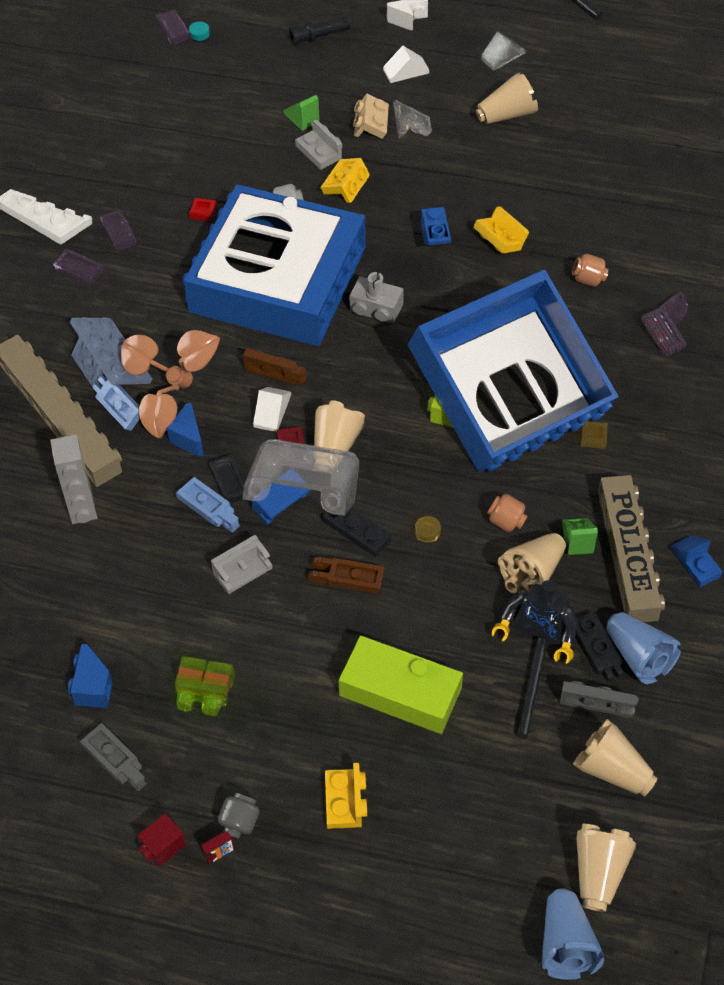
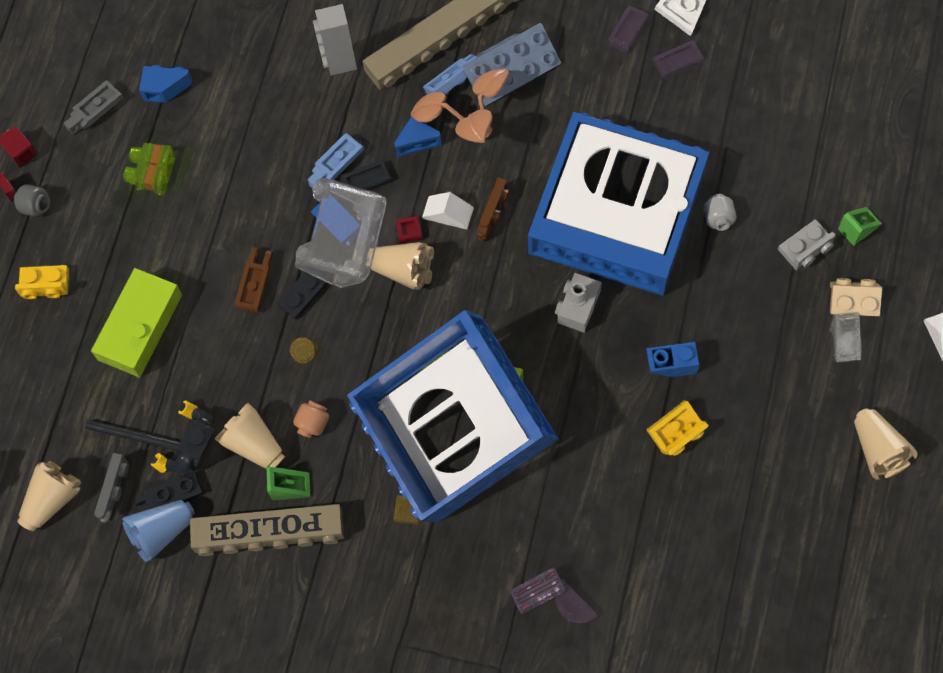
camera: 95 degrees right, 15 degrees up
red tile [189,198,217,222] -> none
light grey hinge [211,535,273,594] -> none
yellow bracket [320,158,369,203] -> none
nougat head [572,254,608,287] -> none
blue slope [669,536,723,588] -> none

